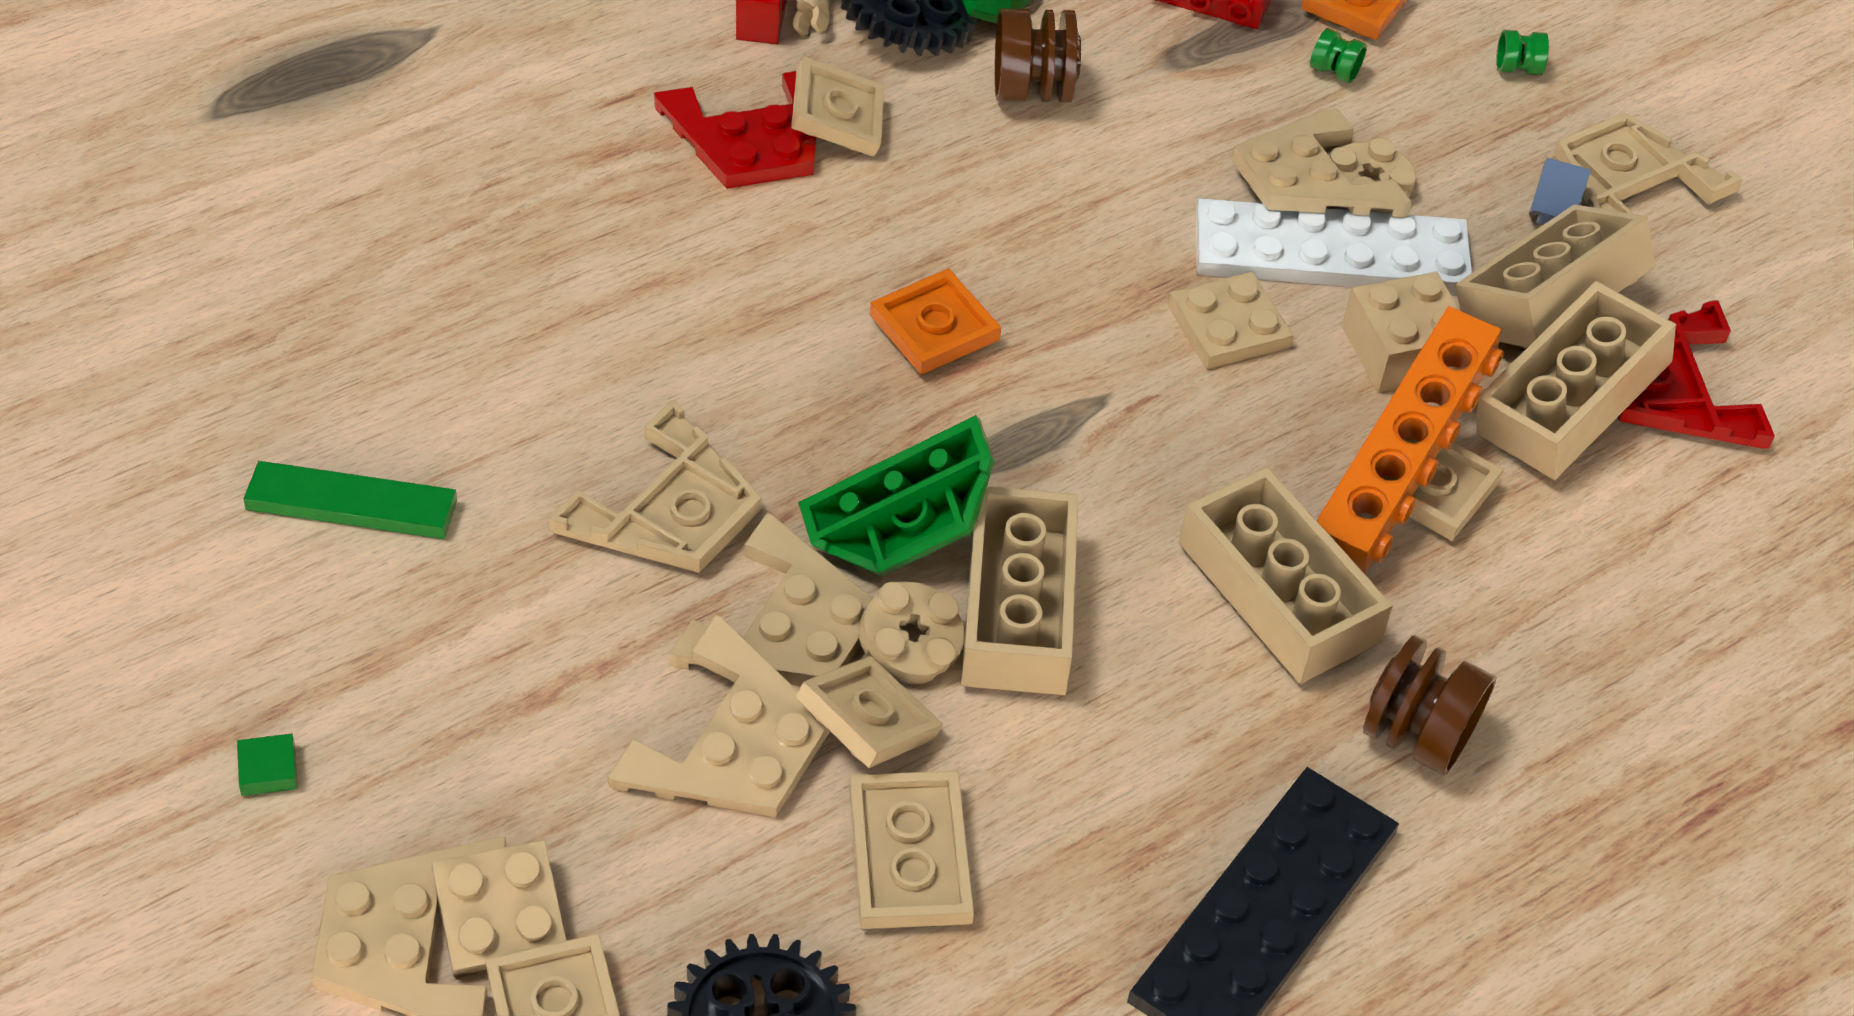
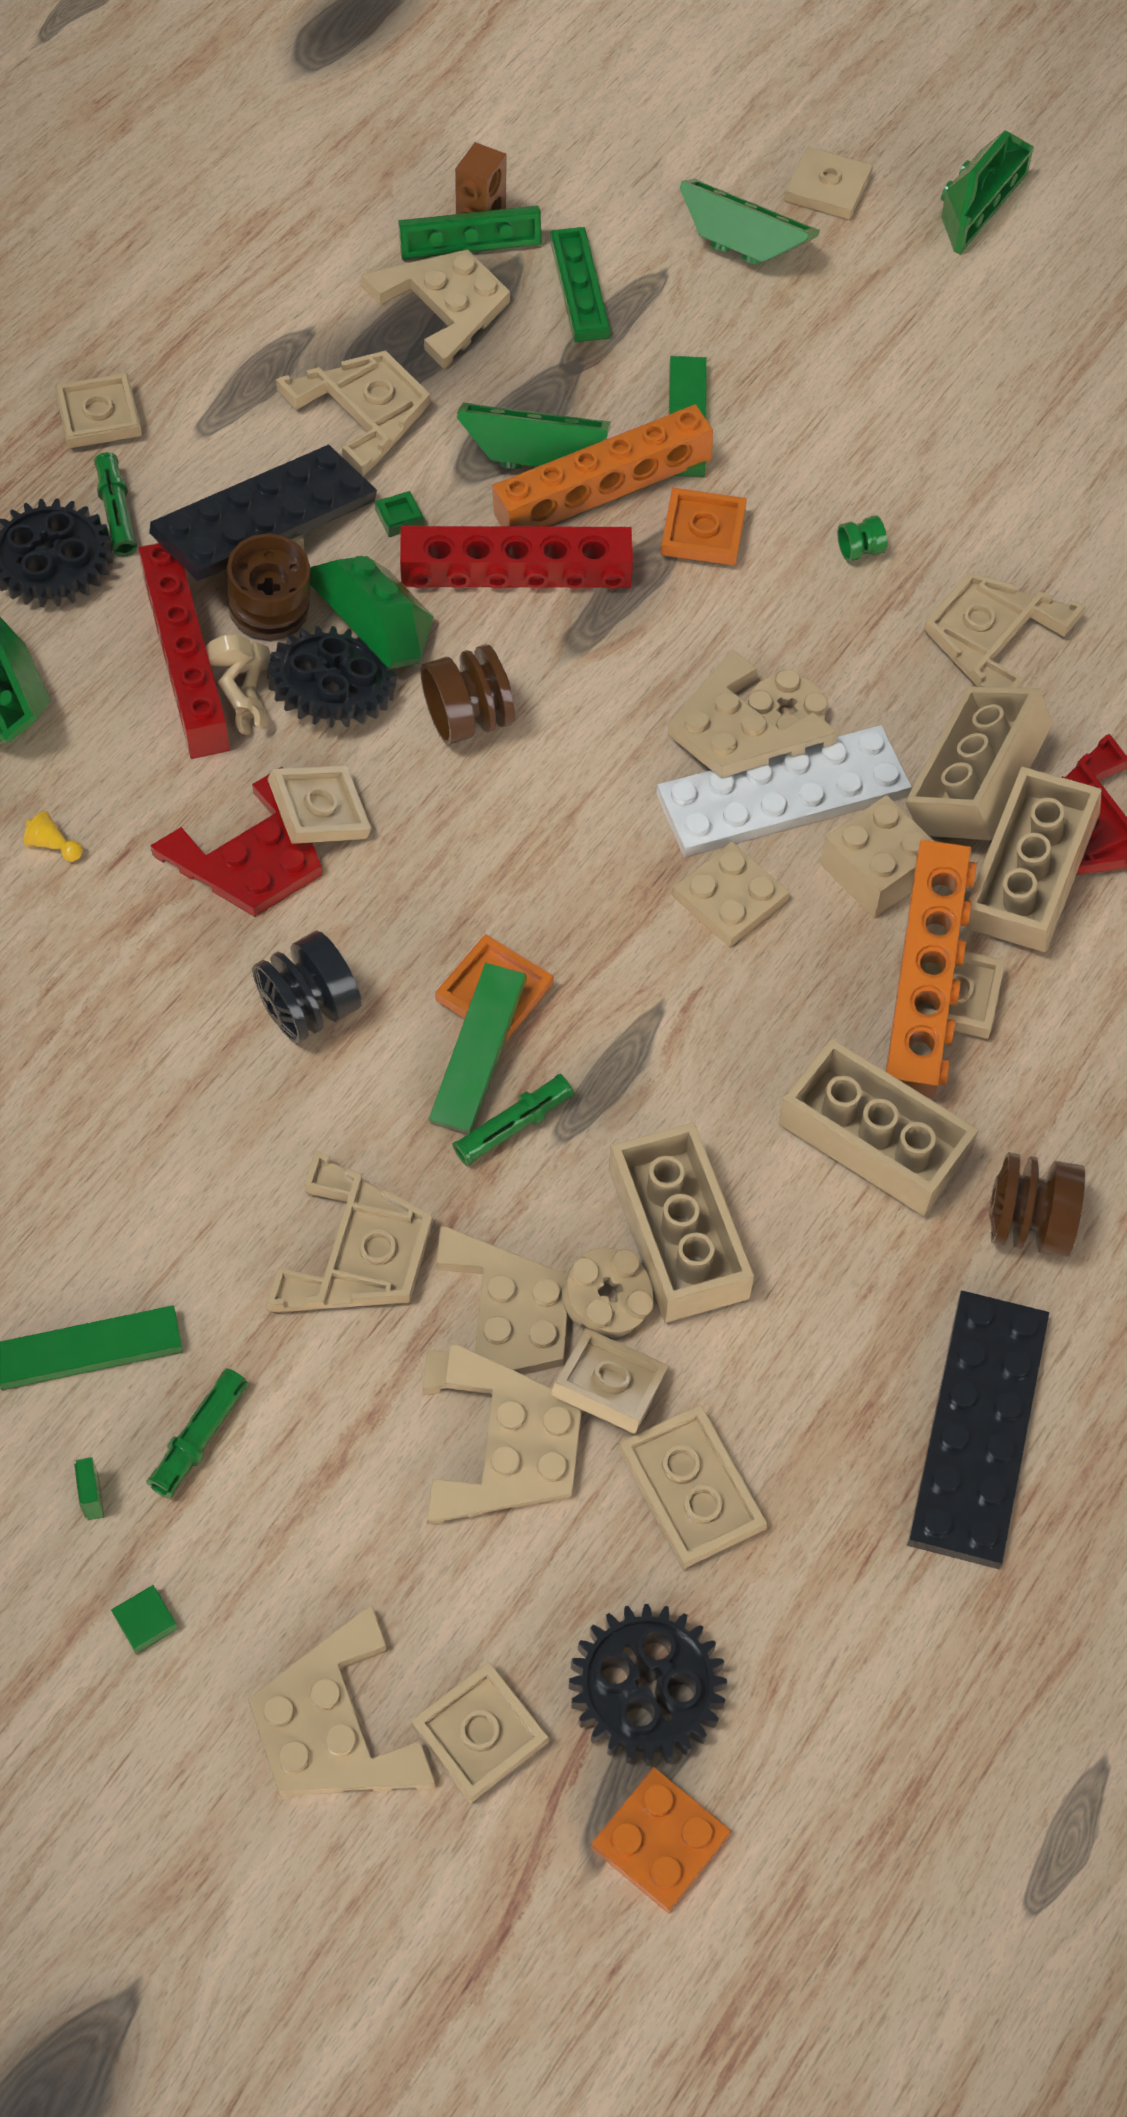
camera: 20 degrees left, 10 degrees up
tan plate [432,839,567,977] -> none
green wedge [798,415,995,576] -> none
green wheel [1310,28,1367,84] -> none
sand blue brick [1529,158,1591,226] -> none
none -> yellow piece [23,811,83,862]
none -> green tile [74,1457,104,1520]
none -> green pin [146,1368,249,1498]
none -> black wheel [252,930,362,1044]
none -> green tile [429,962,527,1134]
none -> green pin [452,1074,574,1166]

